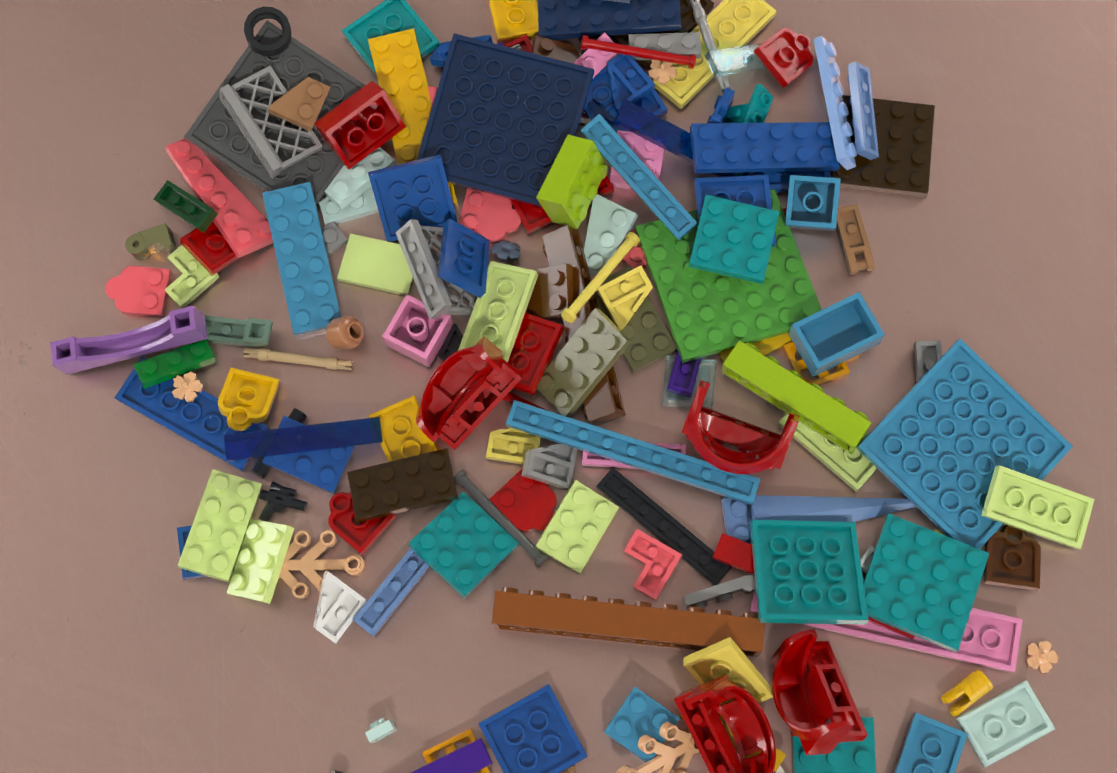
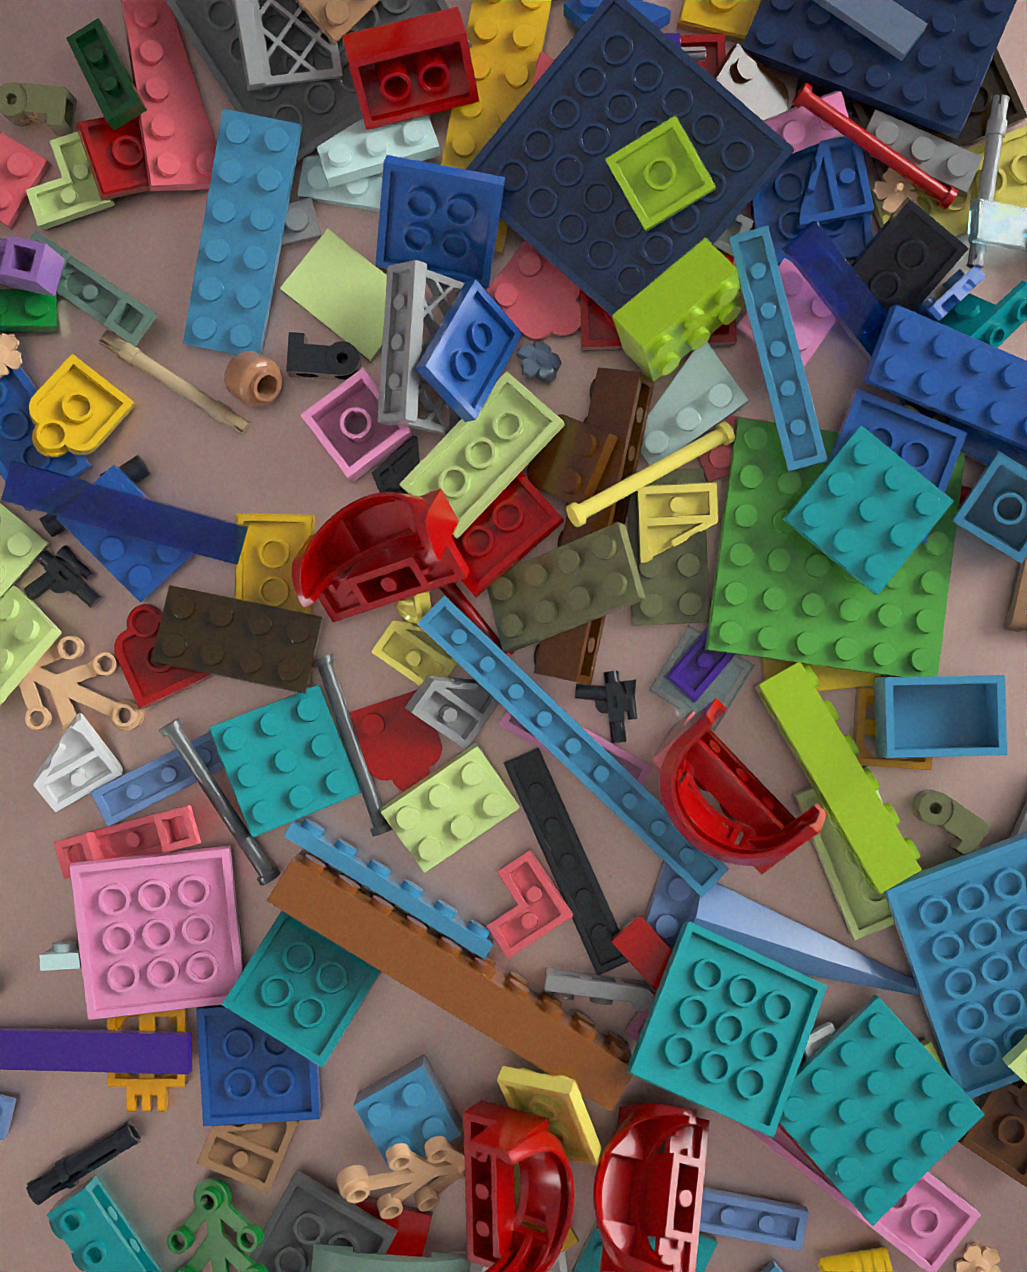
camera: 20 degrees right, 15 degrees up
none -> coral slope [53,804,201,879]
none -> bright pink plate [69,845,244,1020]
none -> dark grey bar [159,718,281,886]
none -> teal plate [221,911,382,1068]
none -> dark azure plate [284,818,493,959]
none -> black leg [286,332,361,380]
none -> light yellow plate [397,591,432,624]
none -> black piece [575,670,637,743]
none -> lime plate [605,115,716,232]
none -> medium blue plate [699,1187,809,1250]
none -> black plate [831,197,969,334]
none -> olive leg [912,790,991,855]

